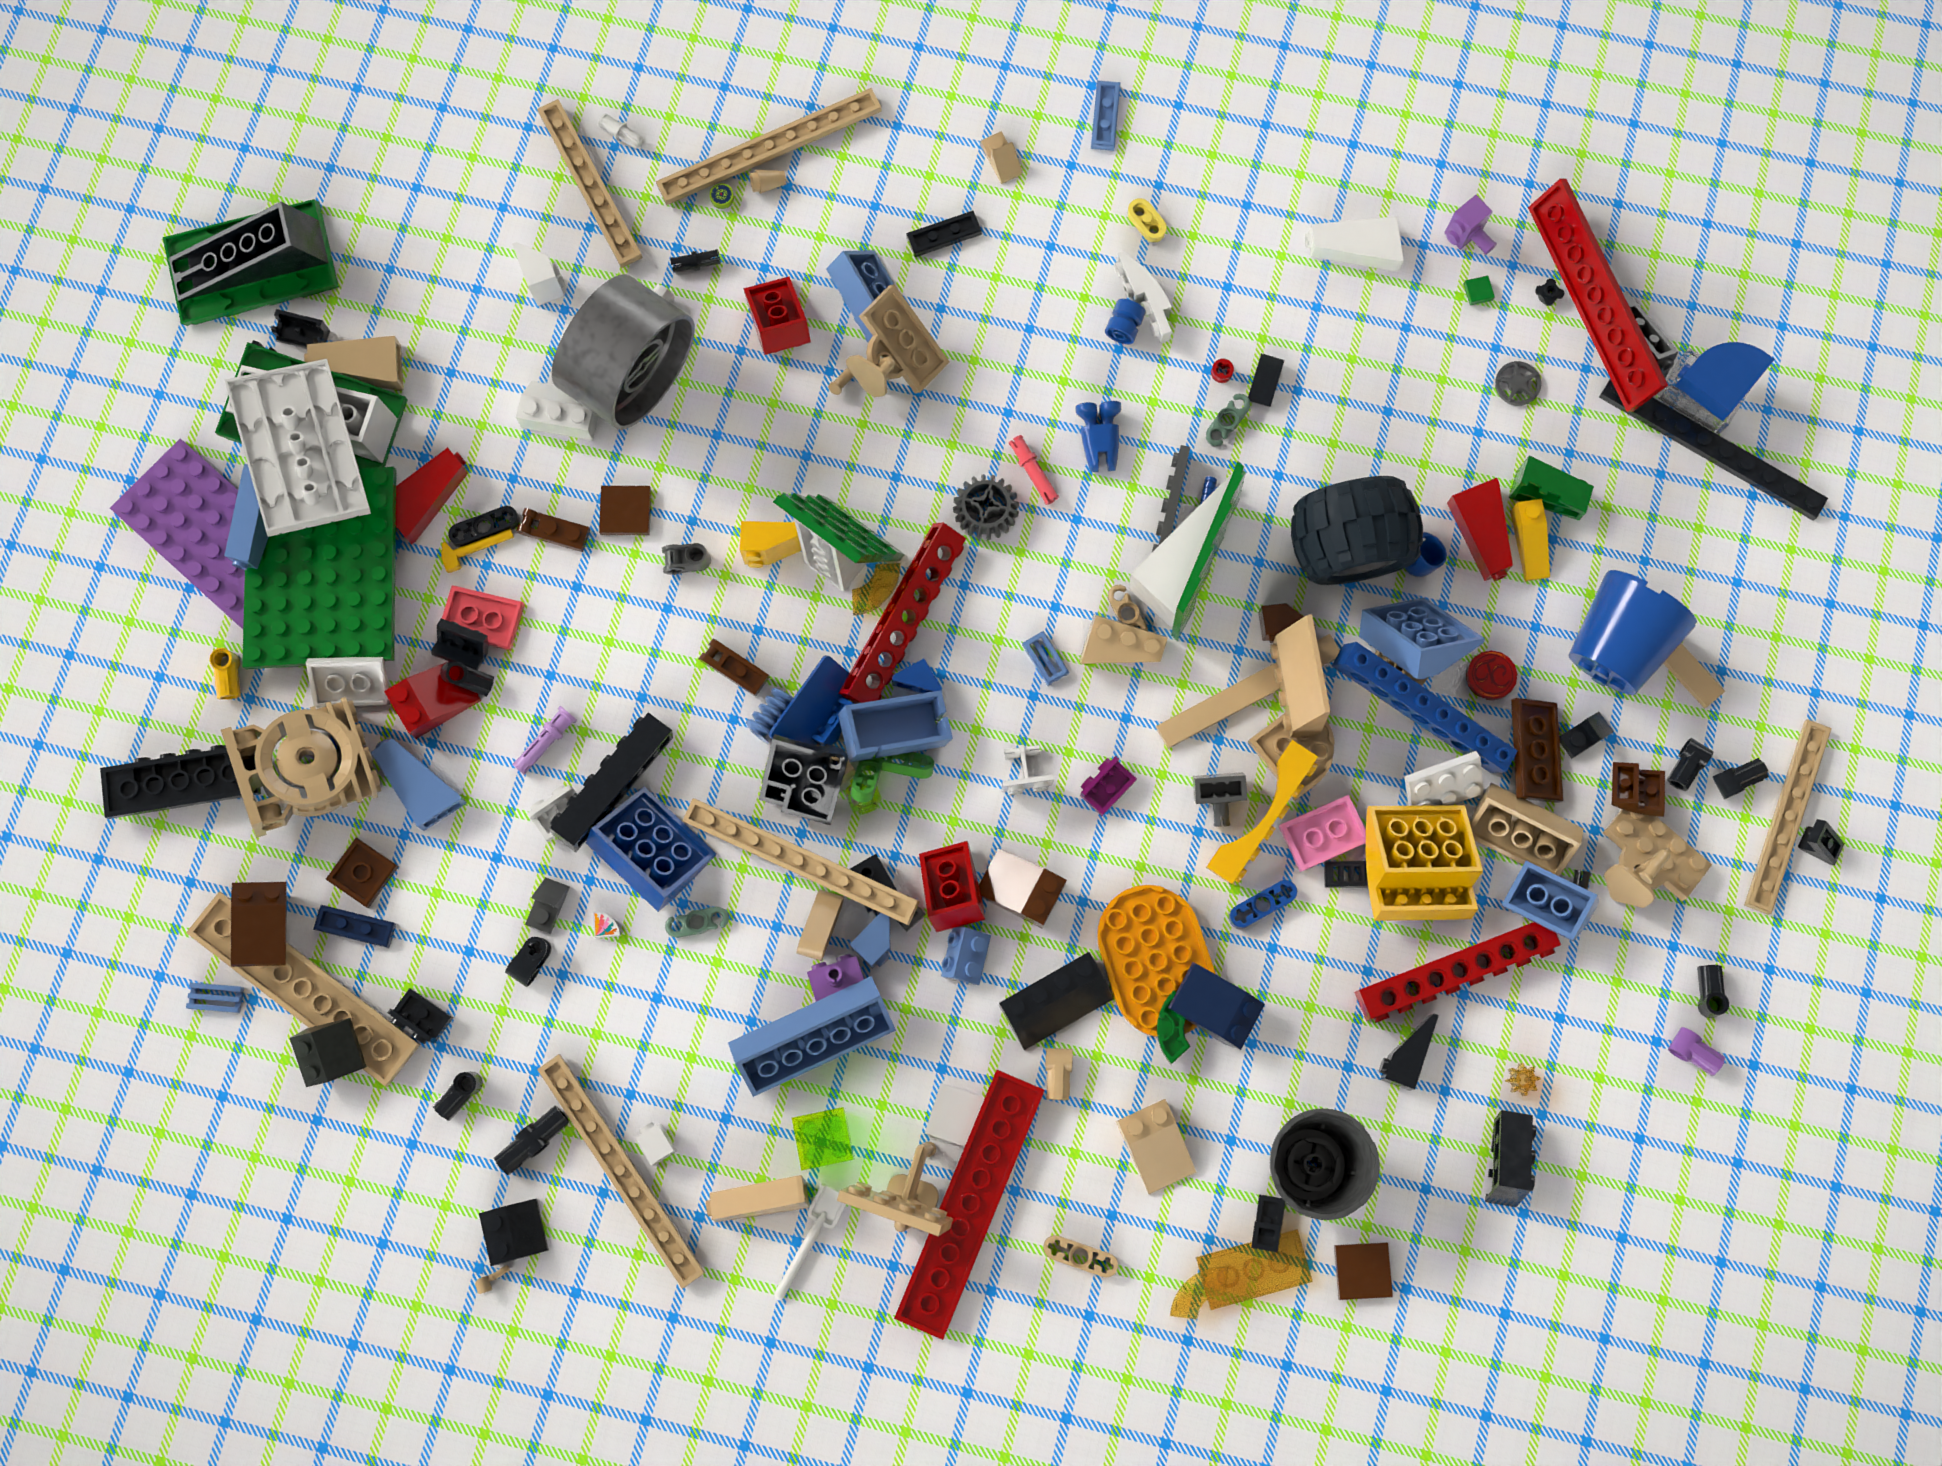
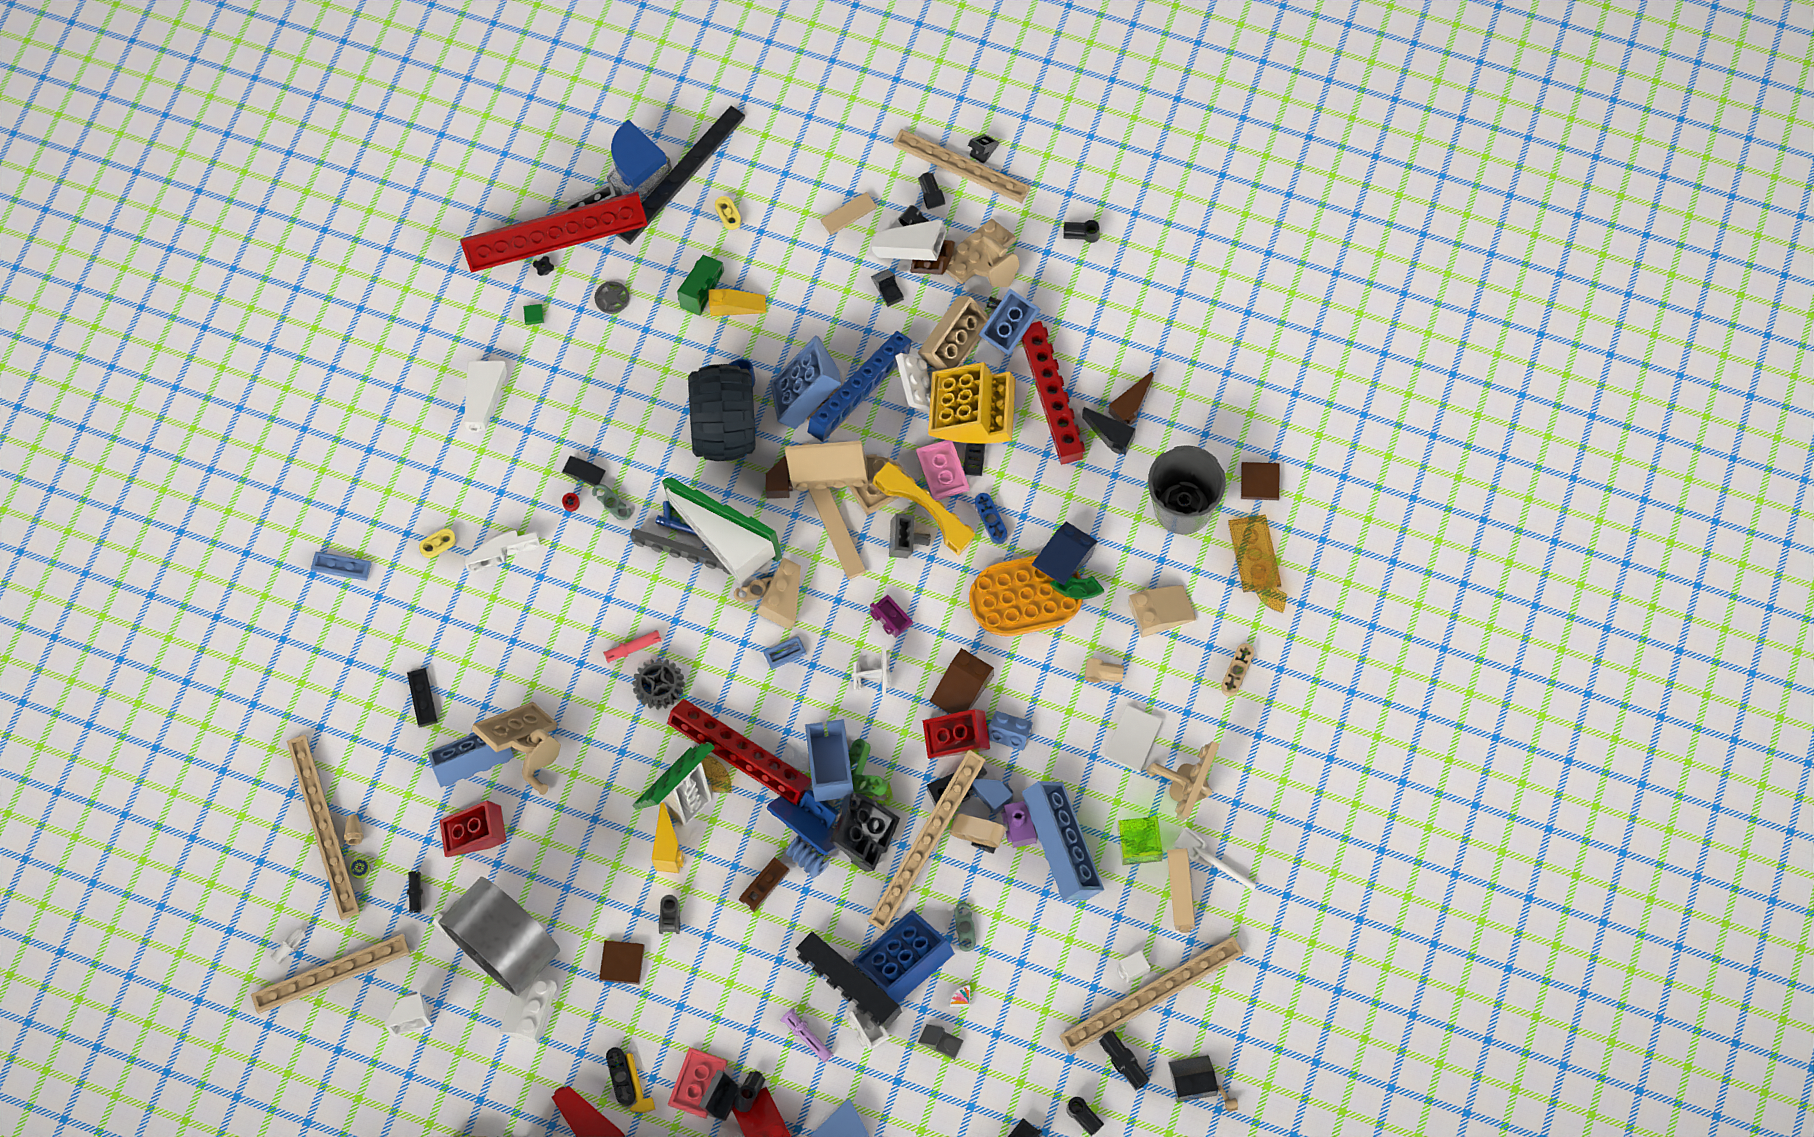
camera: 80 degrees left, 10 degrees down
black piece [505,937,551,987] -> none
reddish brown plate [516,508,591,552] -> none
blue slope [892,658,942,693] -> none
red plate [894,1070,1045,1340] -> none
tan slope [980,131,1022,184] -> none
black slope [999,952,1113,1050] -> none
blue piece [1075,401,1122,472] -> none
blue wheel [1105,299,1146,345] -> none
black slope [1251,1194,1286,1252] -> none
medium lavender brick [1444,195,1497,255] -> none
red slope [1447,478,1513,581] -> none
red tile [1466,650,1518,701] -> none
black wedge [1485,1110,1536,1207] -> none
clear yellow gear [1505,1063,1540,1096] -> none
reddish brown tile [1511,698,1563,803] -> none
blue cone [1568,570,1697,695] -> none
medium lavender piece [1668,1027,1725,1076] -> none
none -> light yellow plate [715,196,741,230]
none -> white slope [871,220,947,261]
none -> reddish brown slope [1108,371,1154,425]

